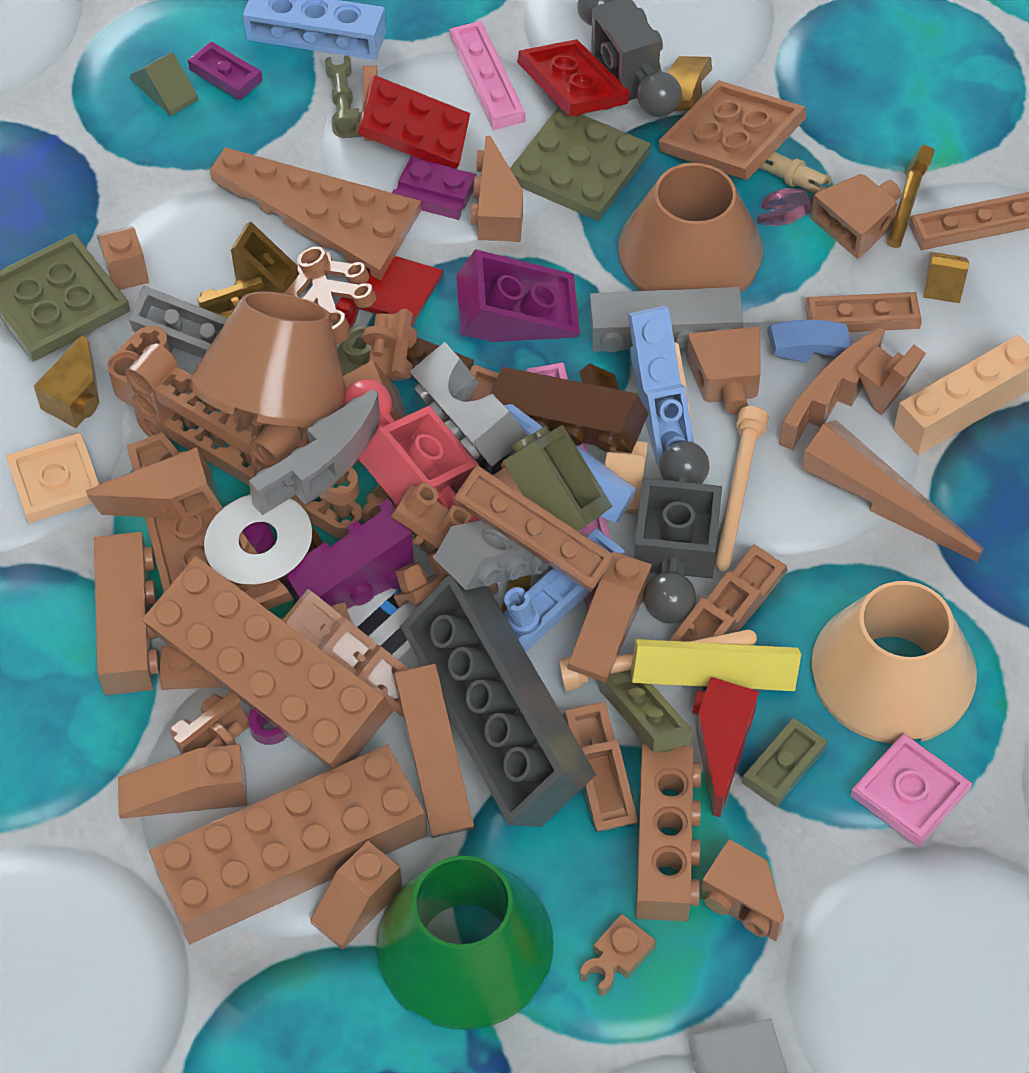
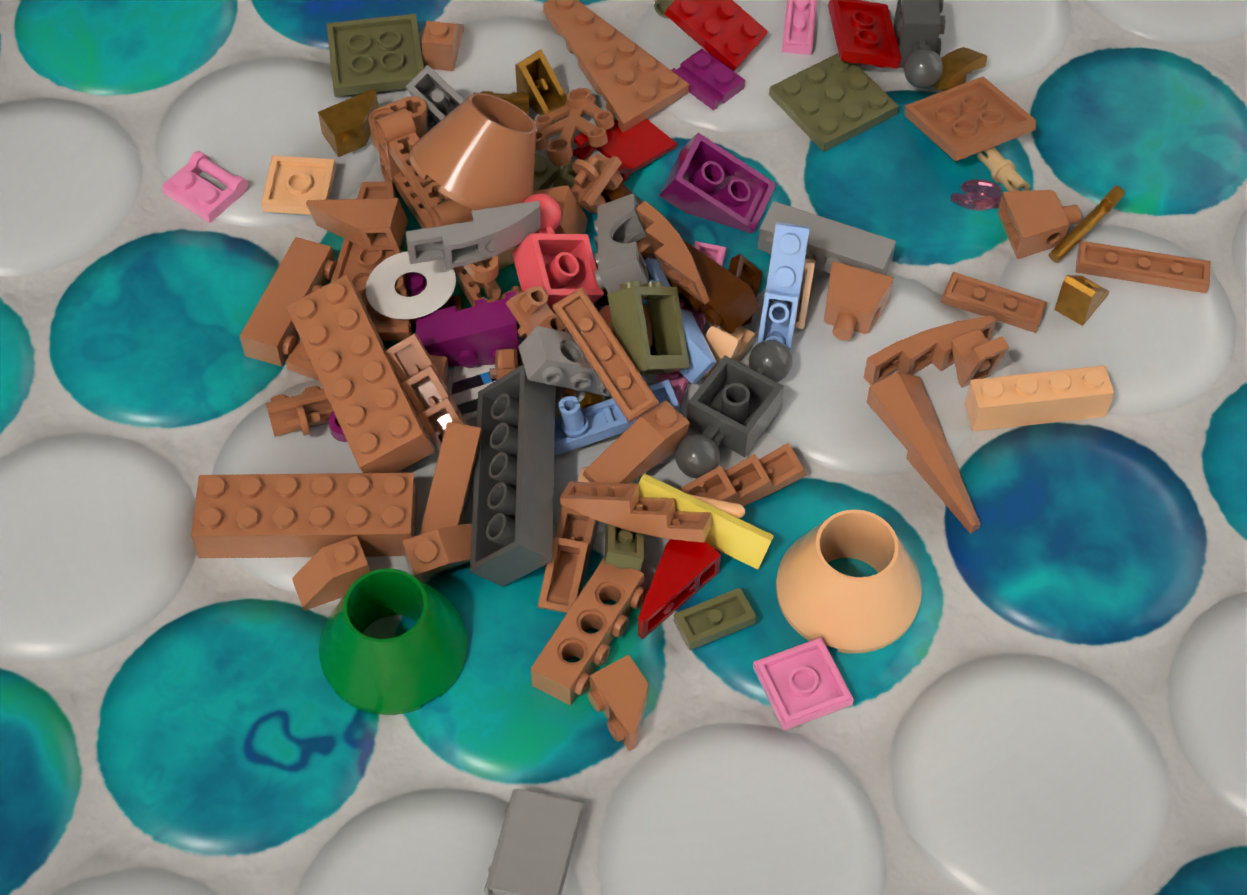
camera: 25 degrees right, 0 degrees up
nougat slope [118,744,248,819] -> none
nougat slope [471,136,523,242] -> none
nougat plate [580,914,656,996] -> none
nougat cone [618,163,763,294] -> none
light nougat piece [715,406,769,571] -> none
medium blue slope [767,320,852,363] -> none
none -> nougat slope [402,523,472,579]
none -> nougat slope [559,482,712,543]
none -> nougat slope [635,201,710,304]

